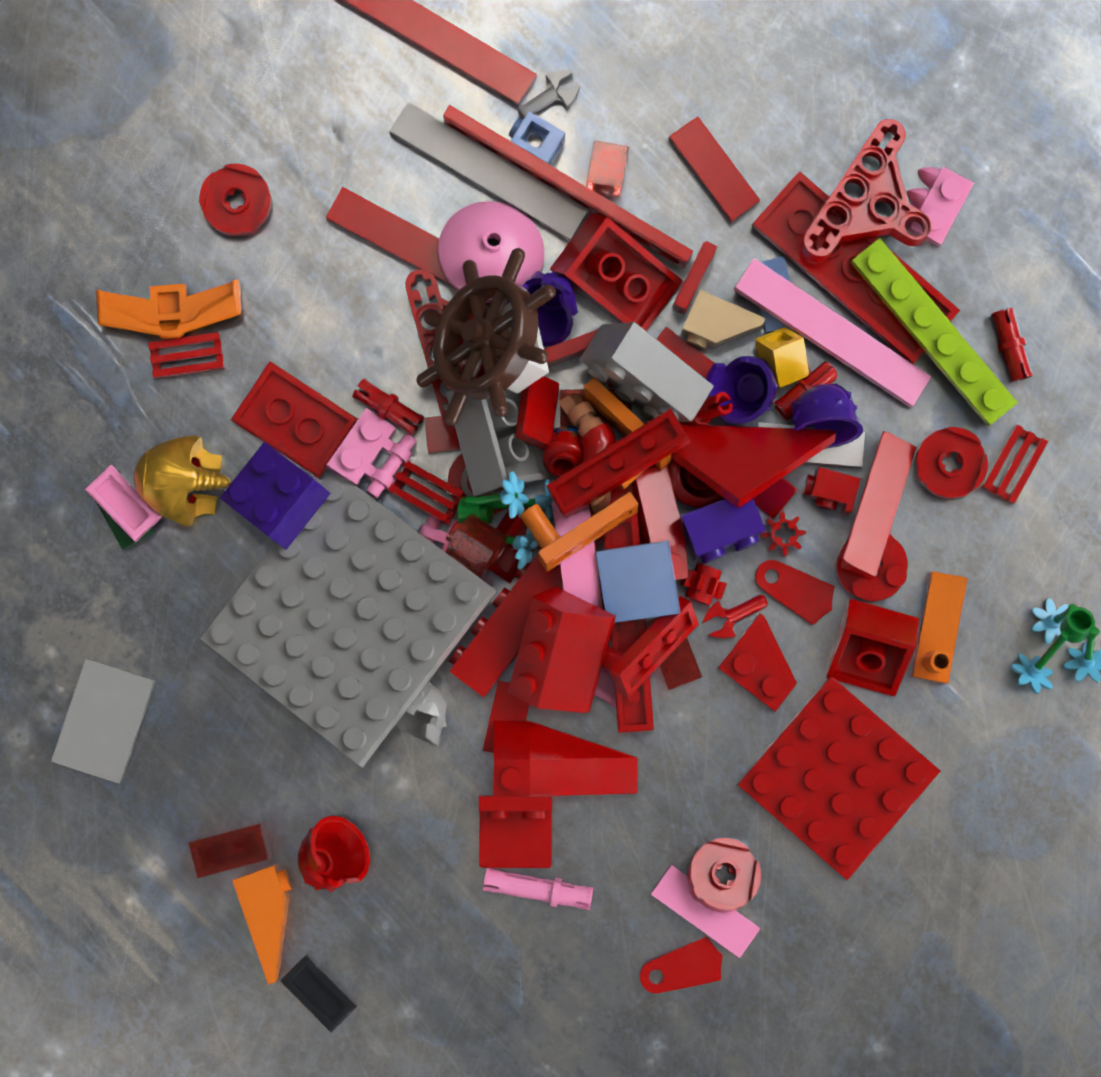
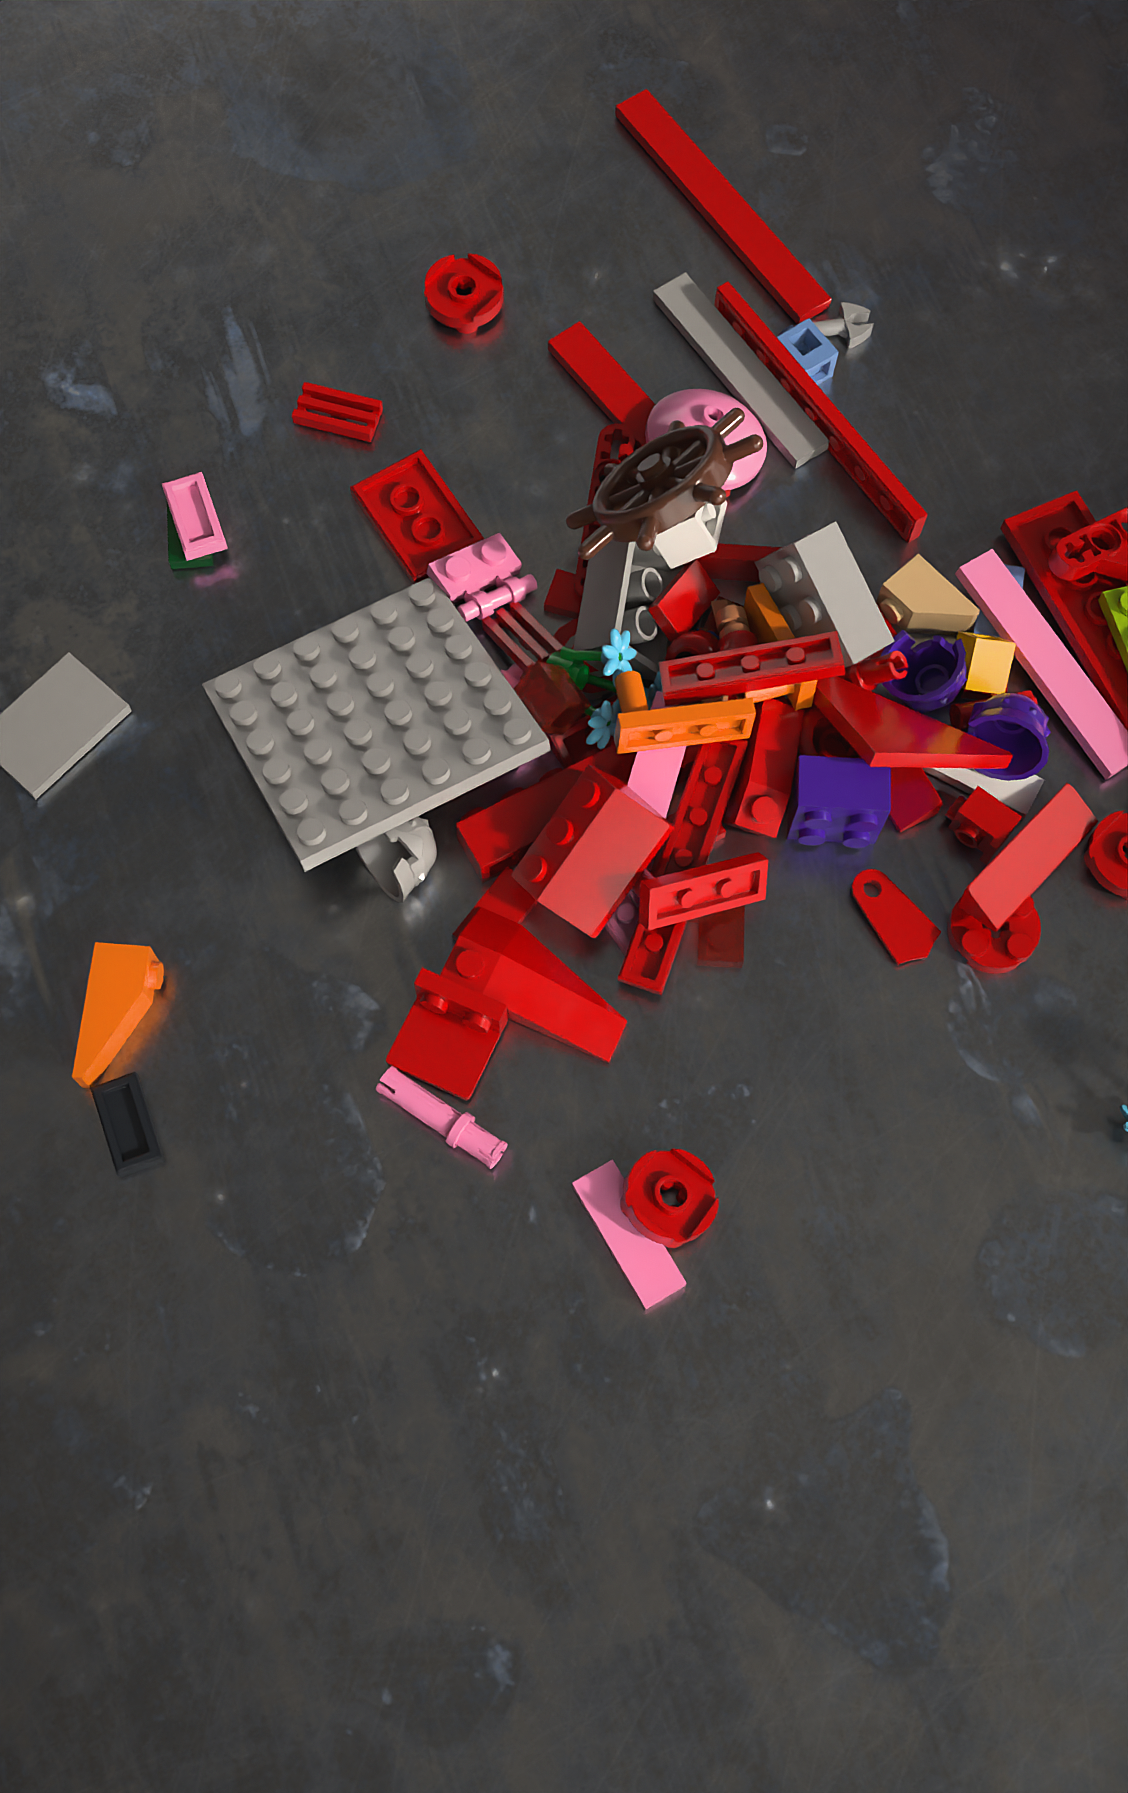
camera: 25 degrees right, 15 degrees down
orange plate [96,279,242,339] -> none
pearl gold piece [134,435,231,527] -> none
clear red brick [189,822,274,878] -> none
dark purple brick [220,442,331,550] -> none
red helmet [297,815,370,893] -> none
red pin [352,378,424,436] -> none
dark purple helmet [506,271,578,346] -> none
red slope [550,212,683,331] -> none
clear red brick [586,140,629,199] -> none
medium blue tile [596,540,681,623] -> none
red piece [640,936,723,994] -> none
red tile [669,116,760,223] -> none
red tile [672,241,717,316] -> none
red gear [680,563,727,606] -> none
red bar [702,594,768,639] -> none
red wing [717,613,797,712] -> none
red plate [737,676,941,880] -> none
red gear [760,511,806,557] -> none
red slope [826,599,919,697] -> none
orange piece [911,571,968,684] -> none

